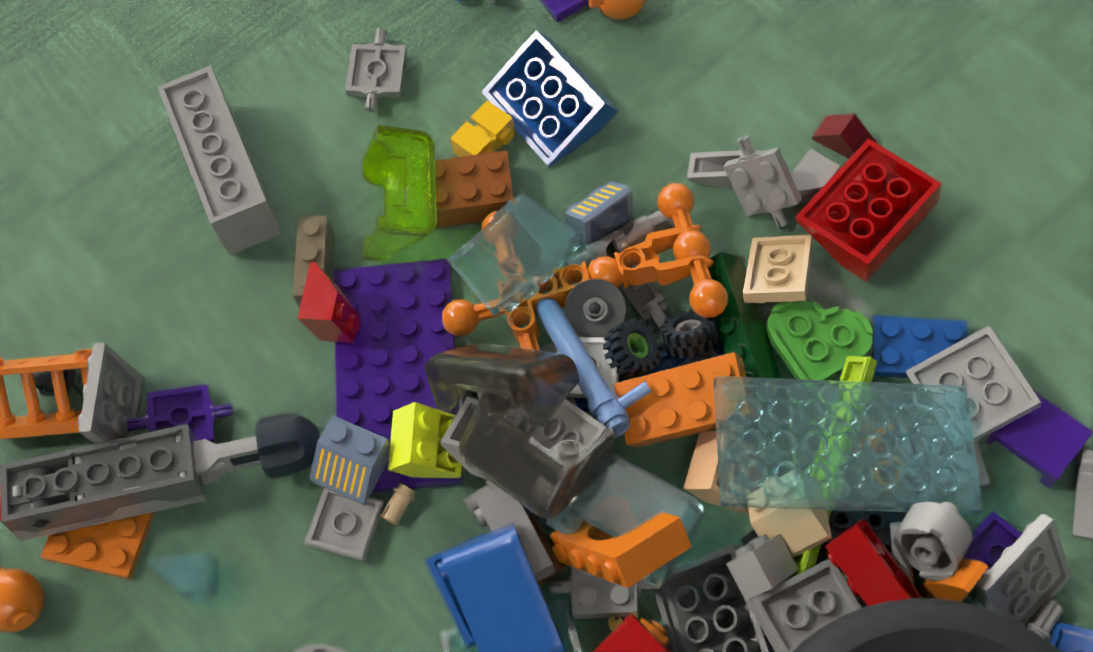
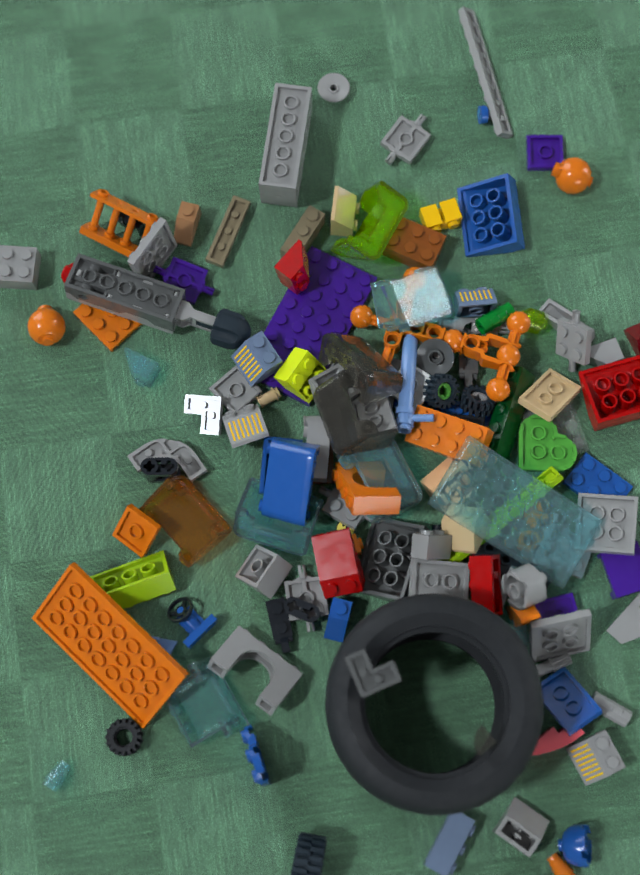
camera: 25 degrees right, 10 degrees up
none -> medium nougat slope [174,201,202,247]
none -> plate [184,394,224,435]
none -> dark tan plate [205,195,251,268]
none -> light grey slope [221,404,269,449]
none -> light grey piece [318,73,350,102]
none -> tan slope [331,186,360,237]
none -> green axle [475,302,515,334]
none -> clear neon green head [522,308,548,334]

